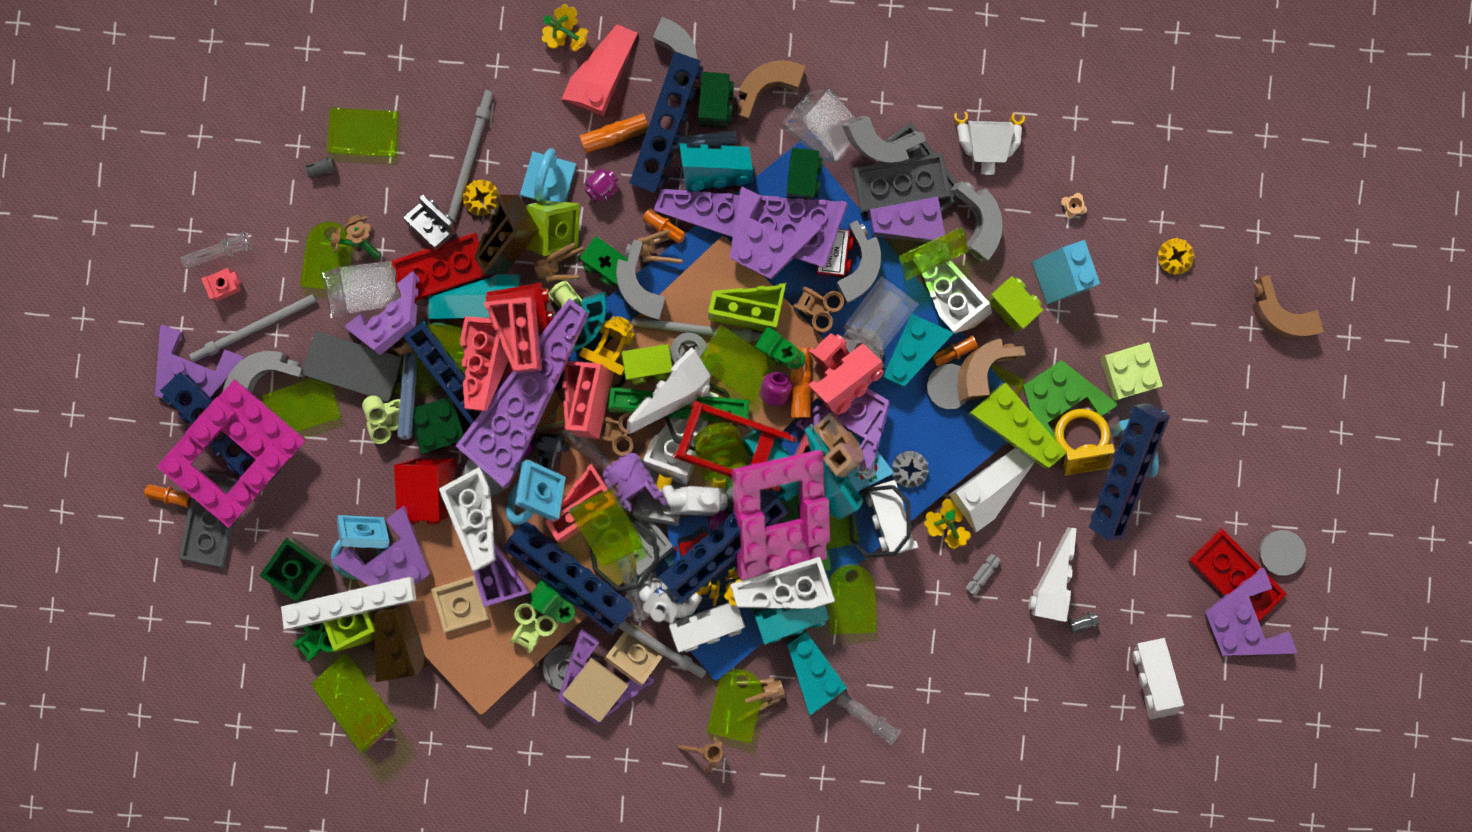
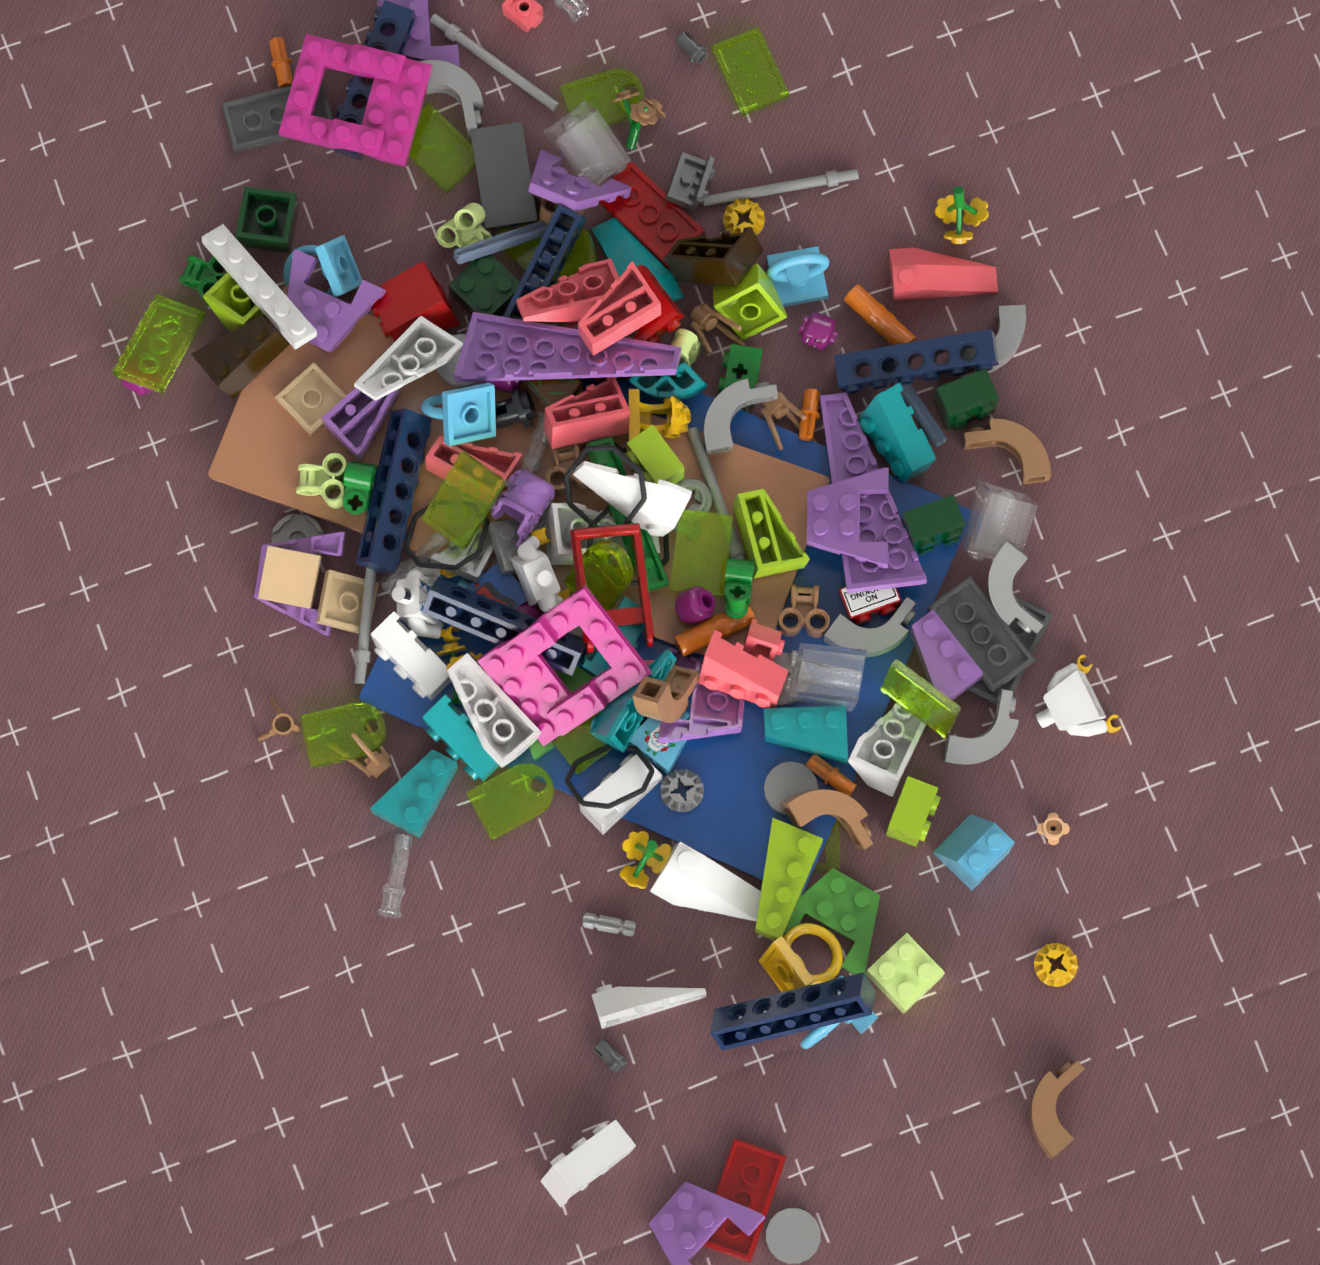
camera: 65 degrees right, 10 degrees down
none -> black piece [564,445,647,527]

